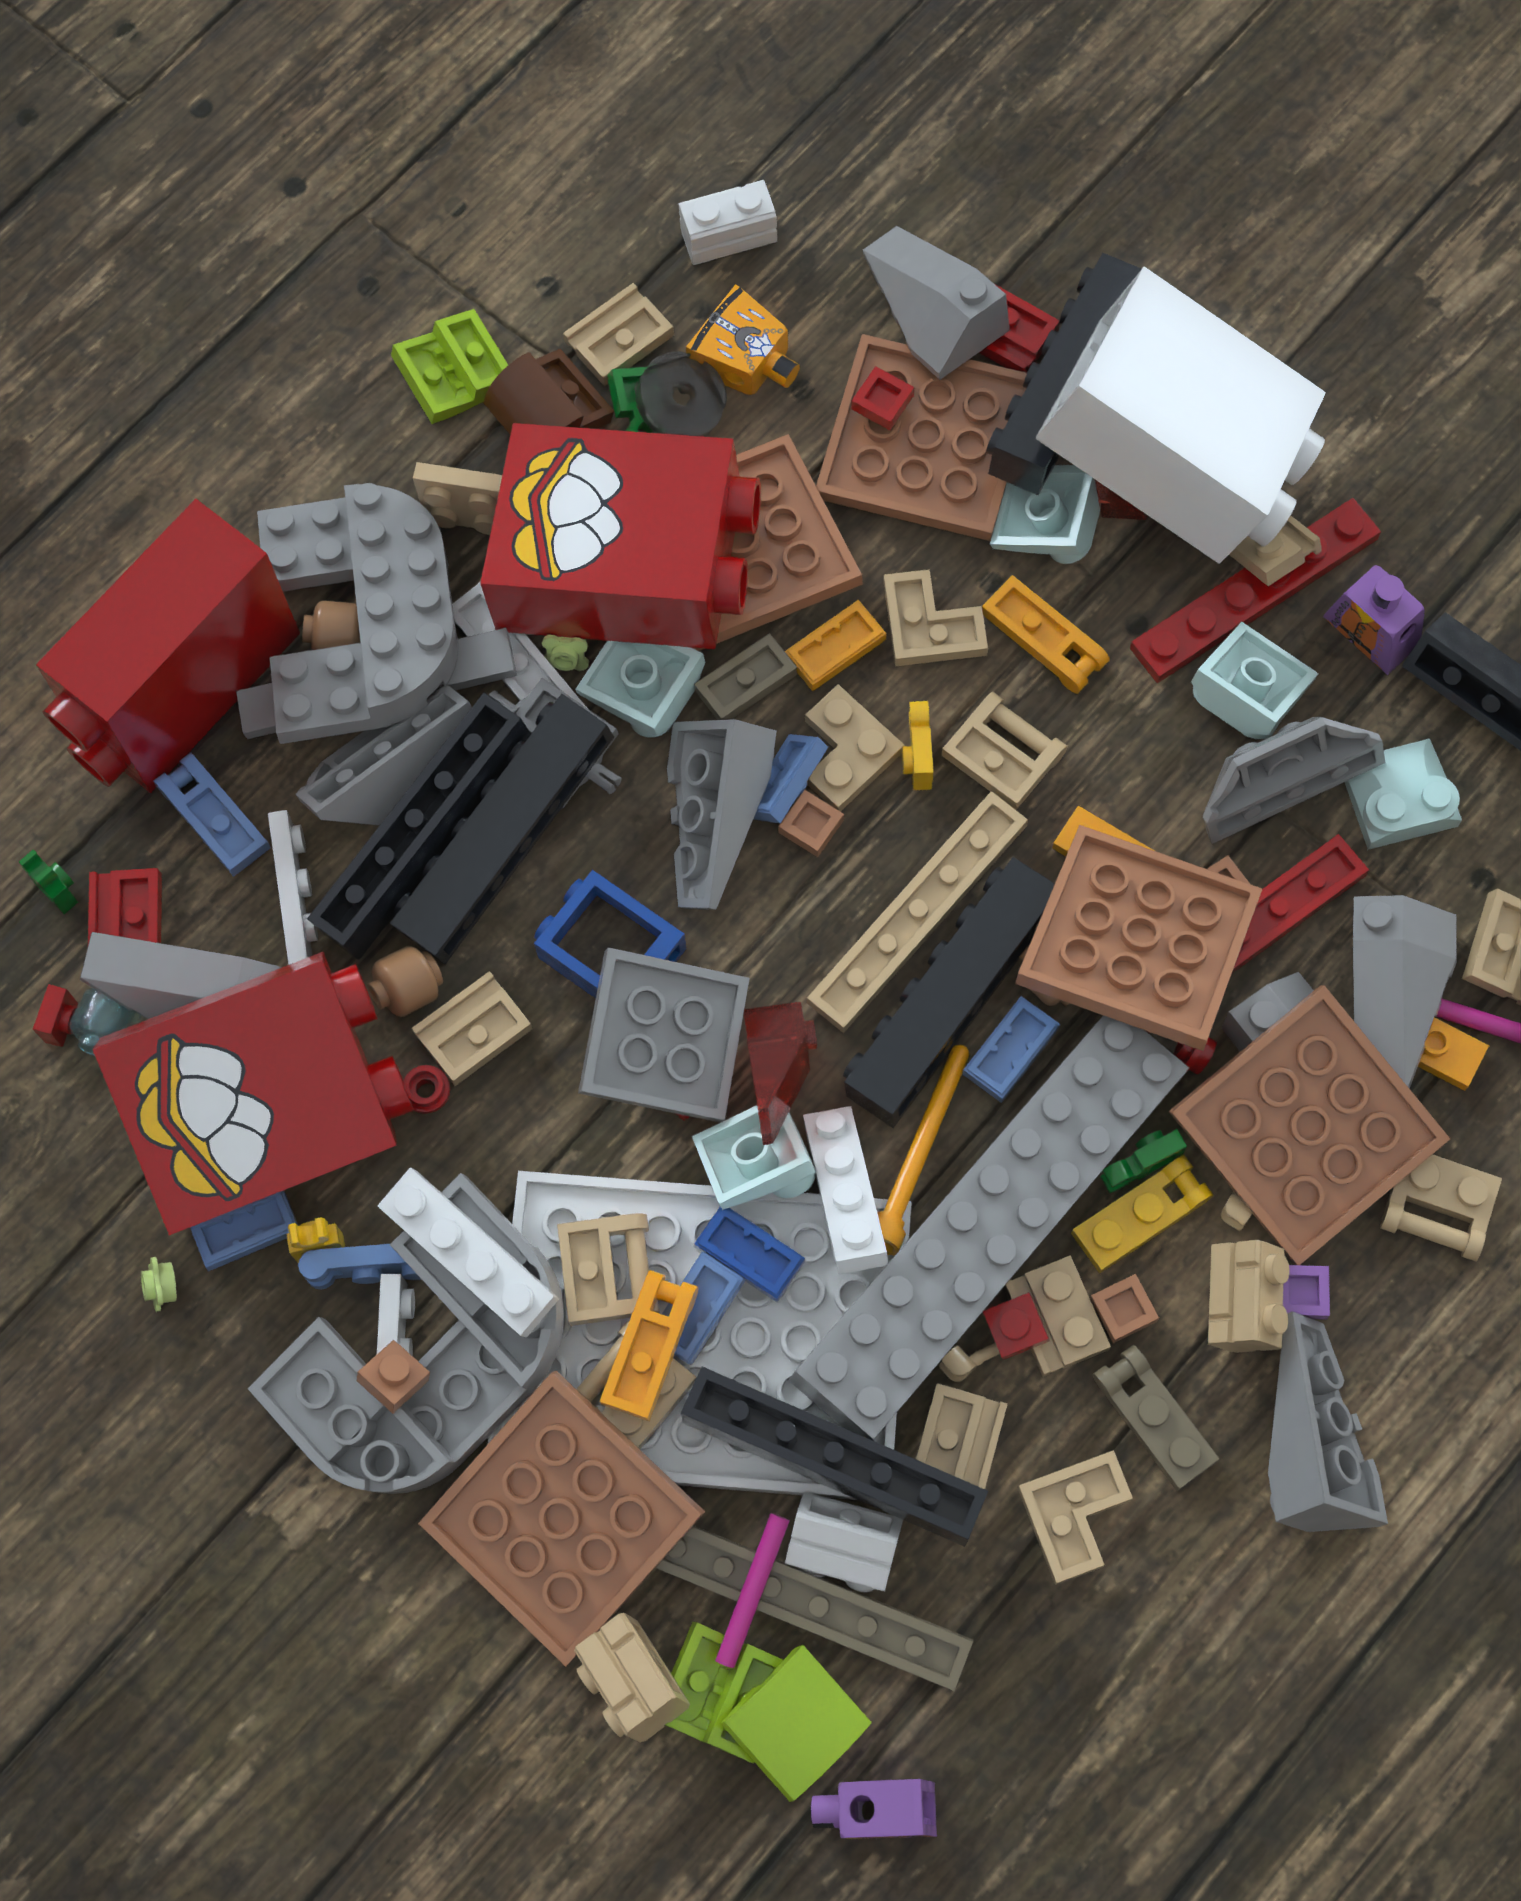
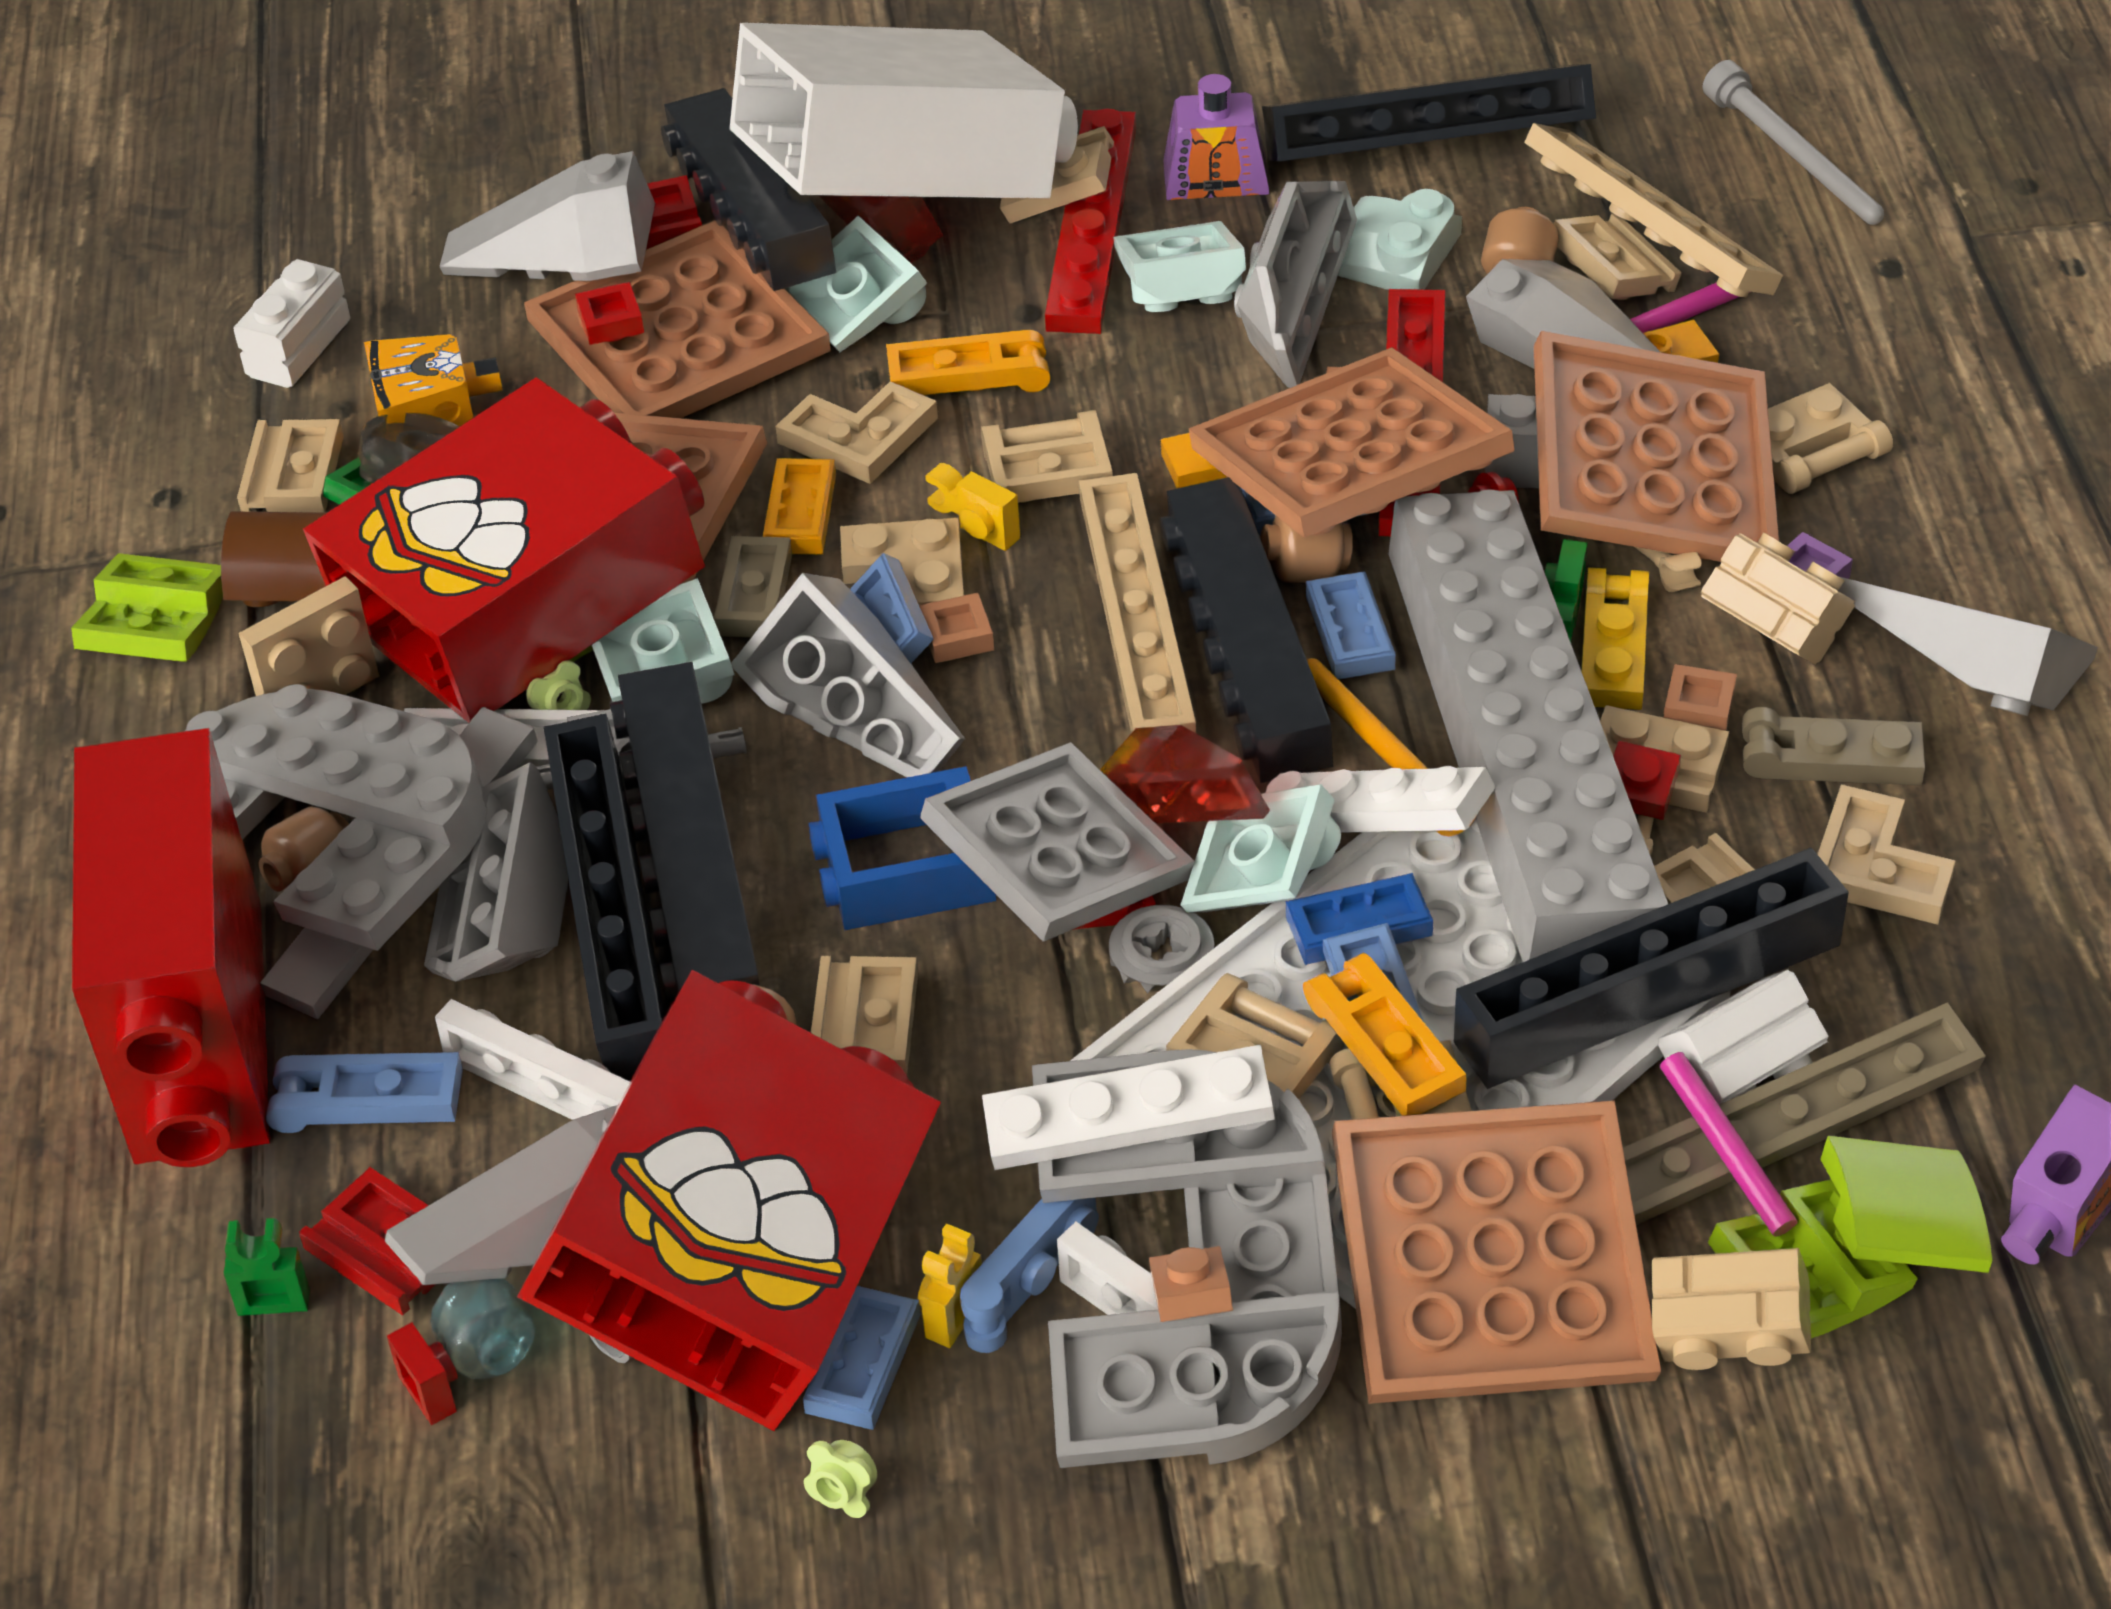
camera: 50 degrees left, 25 degrees down
none -> light grey gear [1109,905,1214,994]
none -> medium nougat head [1481,207,1559,274]

